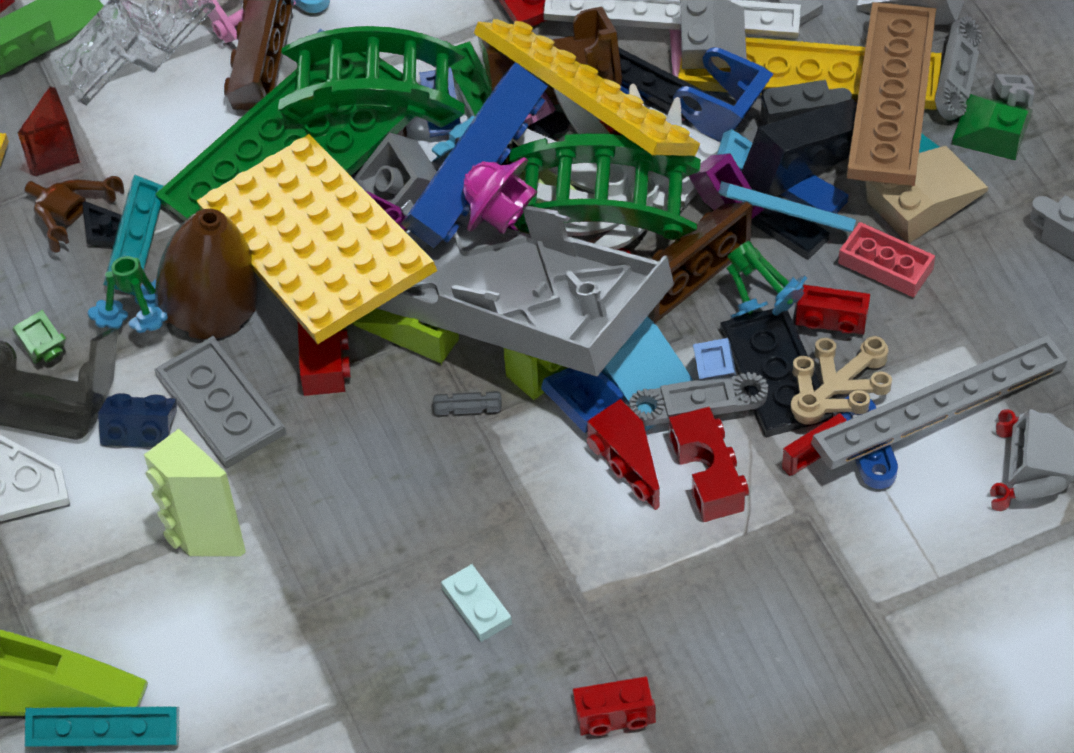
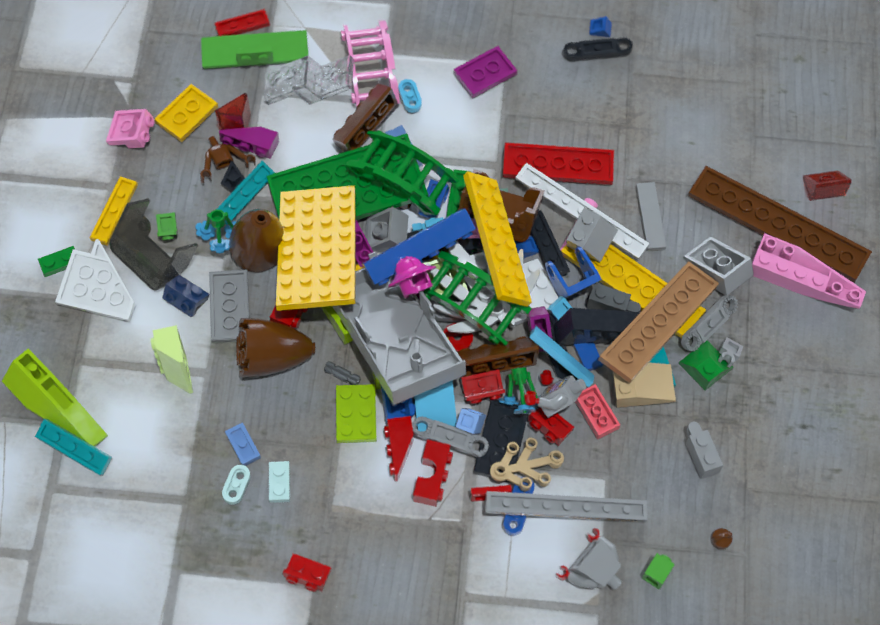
camera: 25 degrees right, 10 degrees up
none -> magenta slope [219,126,279,159]
none -> light aqua plate [222,465,251,505]
none -> medium blue plate [225,423,261,466]
none -> reddish brown cylinder [236,318,316,377]
none -> lime plate [336,384,377,443]
none -> red bracket [460,369,505,404]
none -> light grey torso [525,370,586,417]

